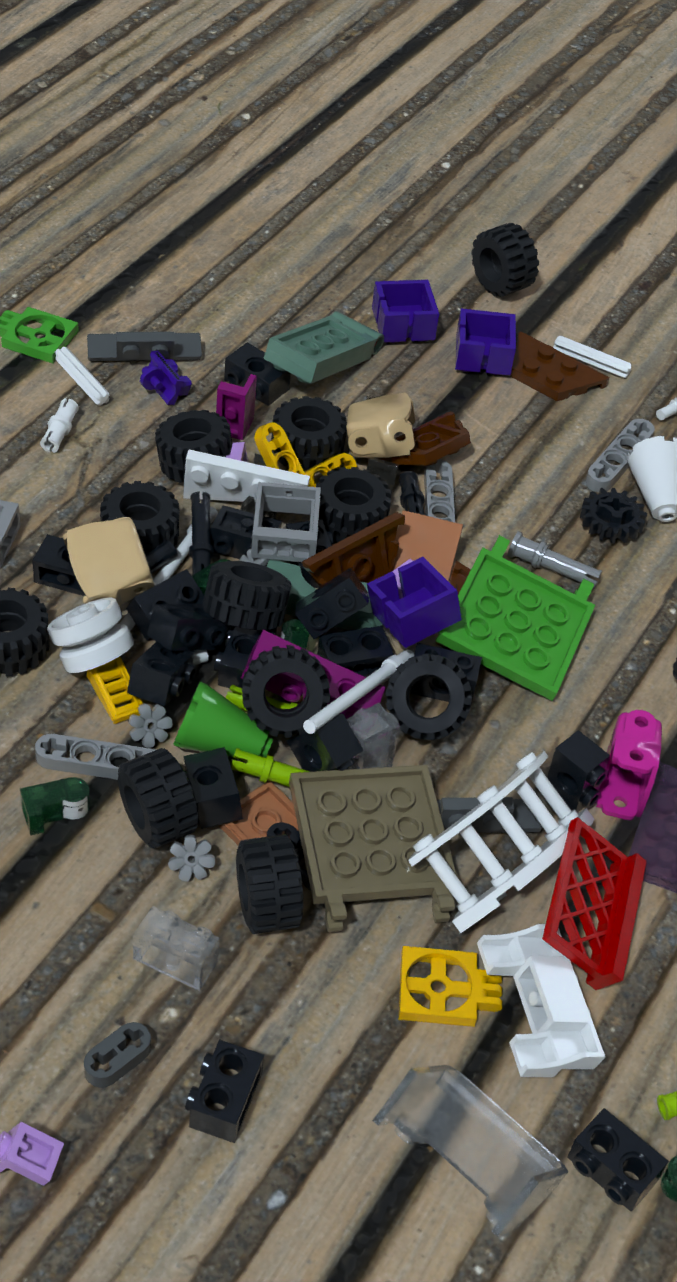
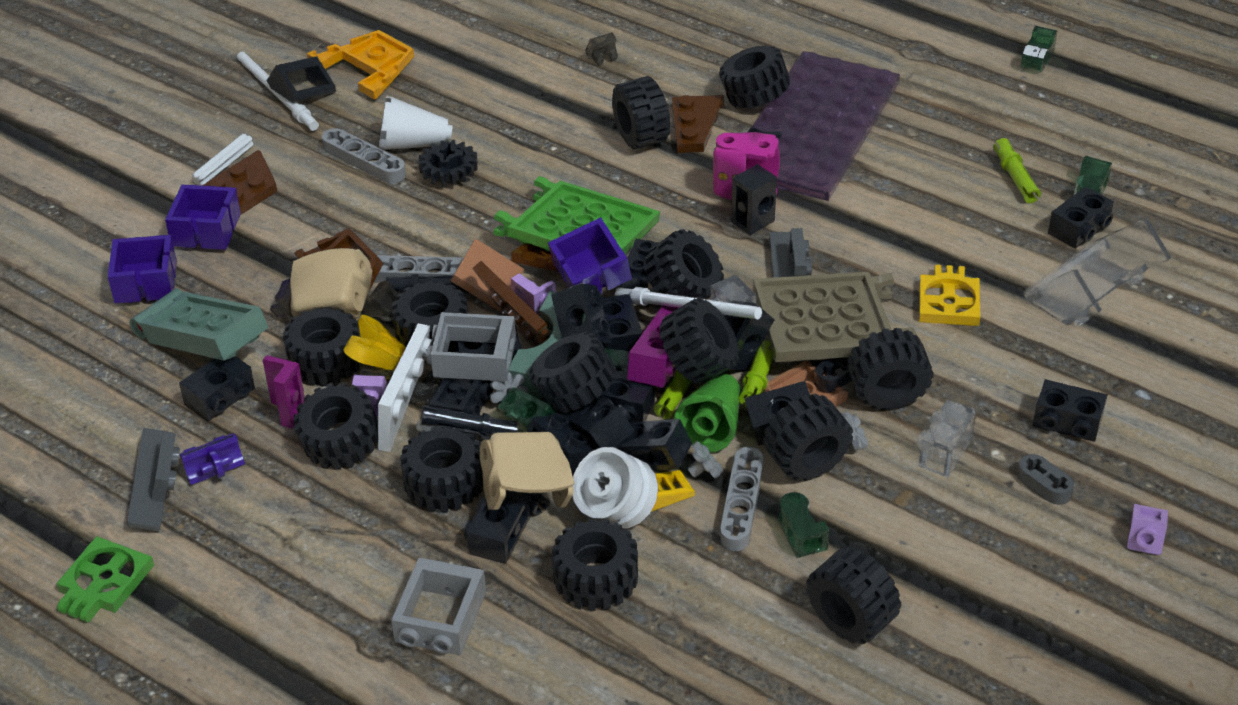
camera: 80 degrees left, 5 degrees down
white pin [40,398,79,453] -> none
white axle [55,347,109,406] -> none
white fence [408,751,595,933] -> none
black tyre [471,223,539,297] -> none
white bracket [477,924,605,1077] -> none
light grey pin [507,531,602,589] -> none
red fence [542,817,647,990] -> none

